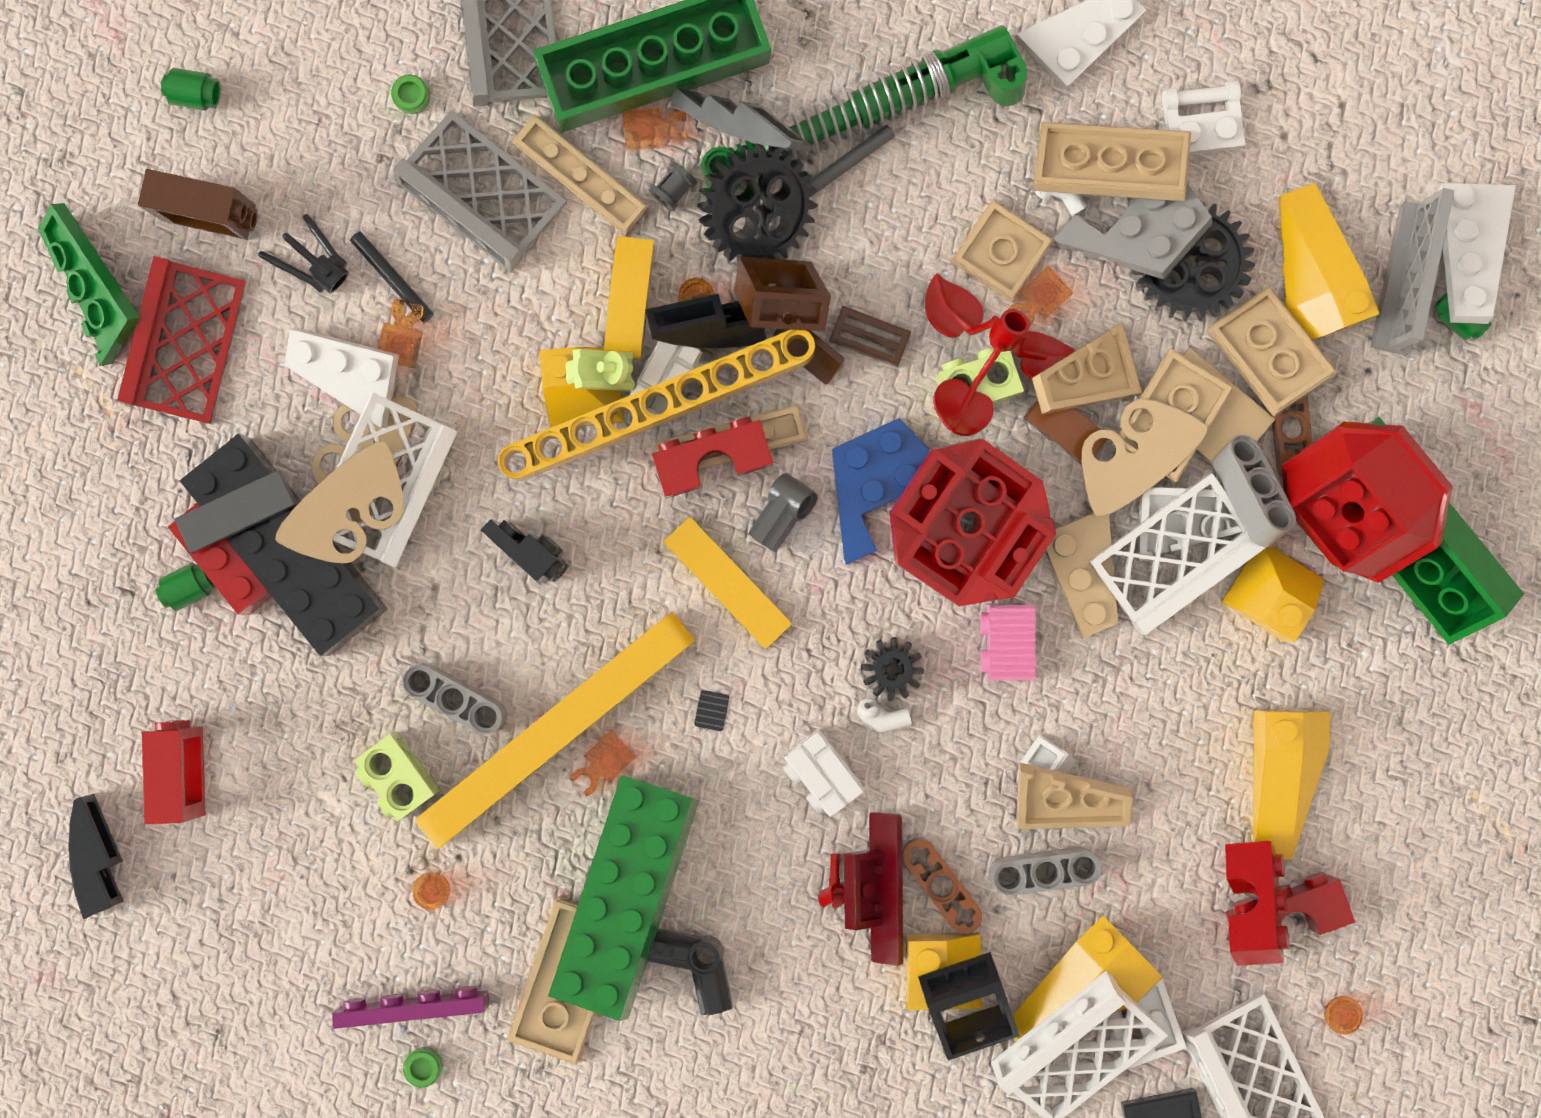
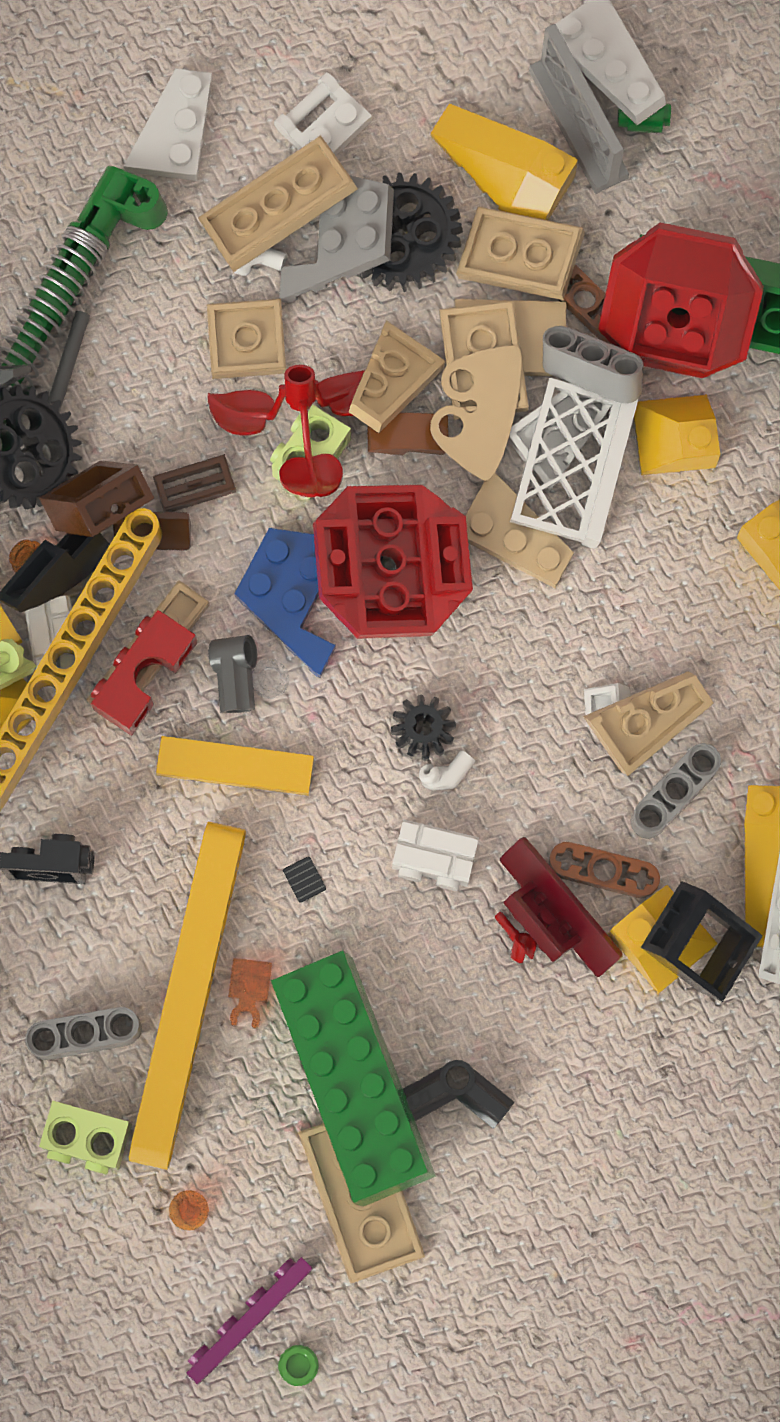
camera: 45 degrees left, 10 degrees down
bright pink brick [980,605,1036,680] -> none
clear orange plate [1009,266,1073,326] -> none

